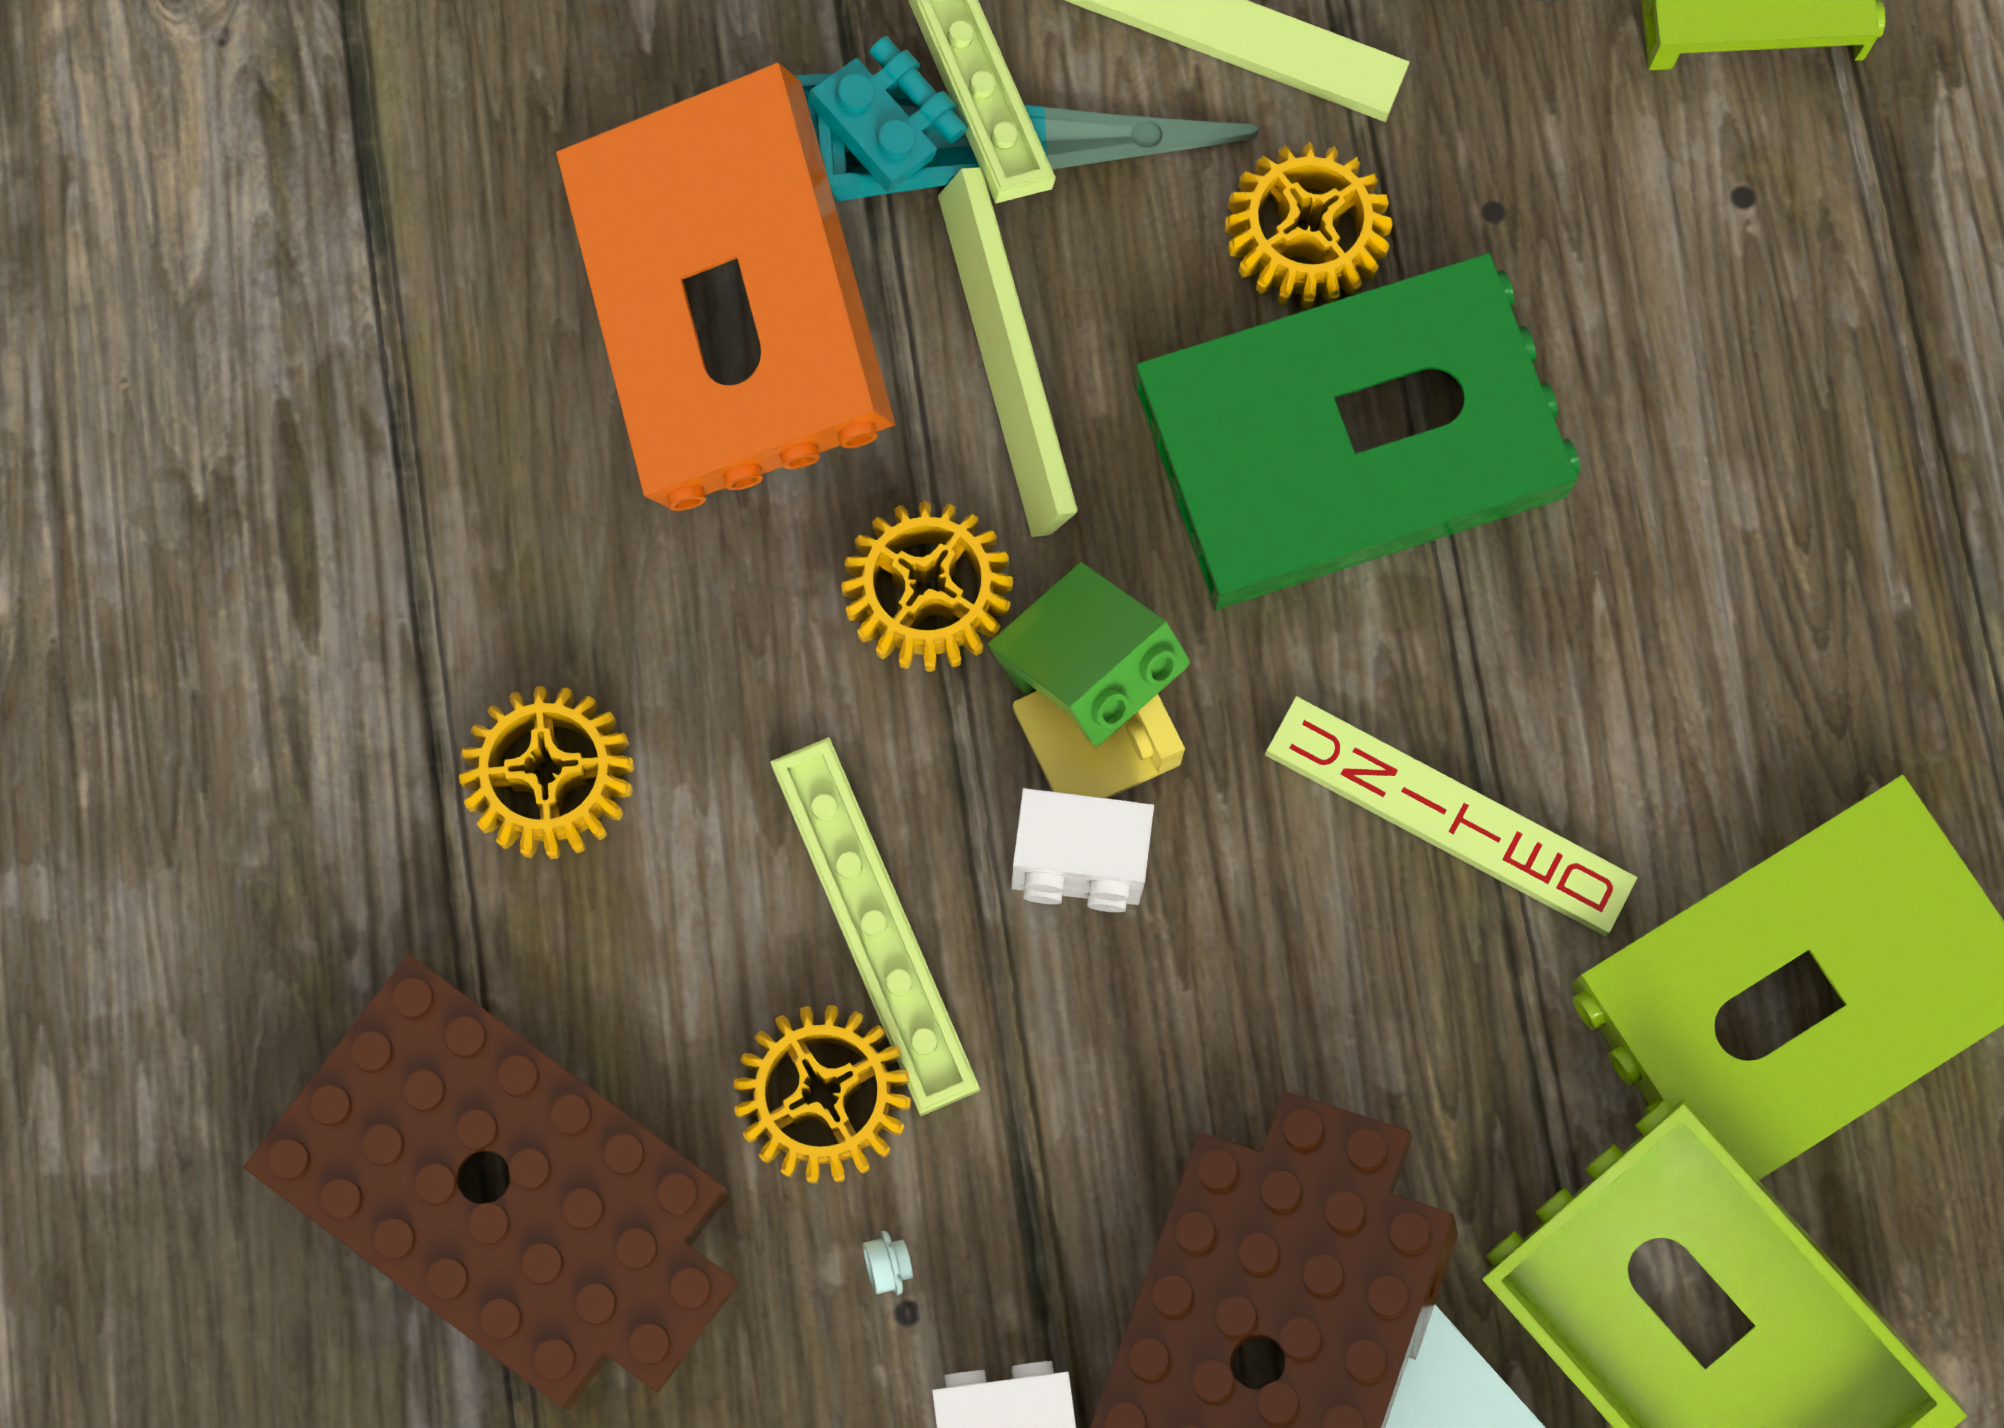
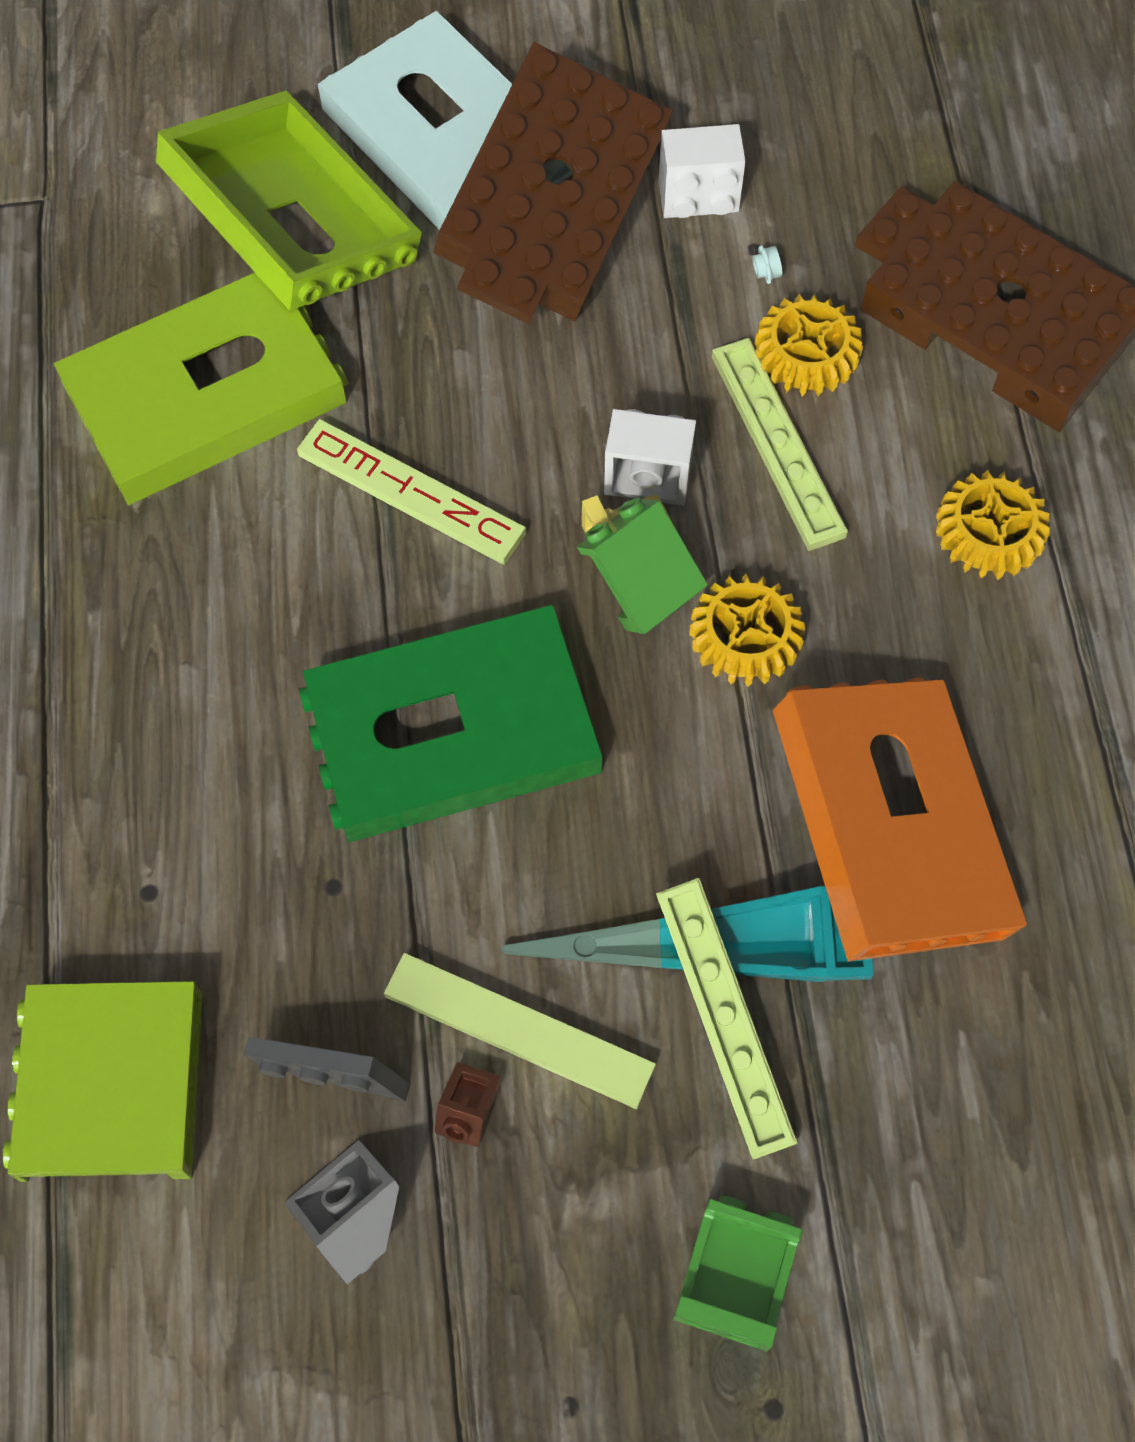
camera: 175 degrees left, 10 degrees down
teal plate [807,36,968,192] -> none
yellowish green tile [938,167,1078,537] -> none
yellow gear [1224,142,1392,310] -> none

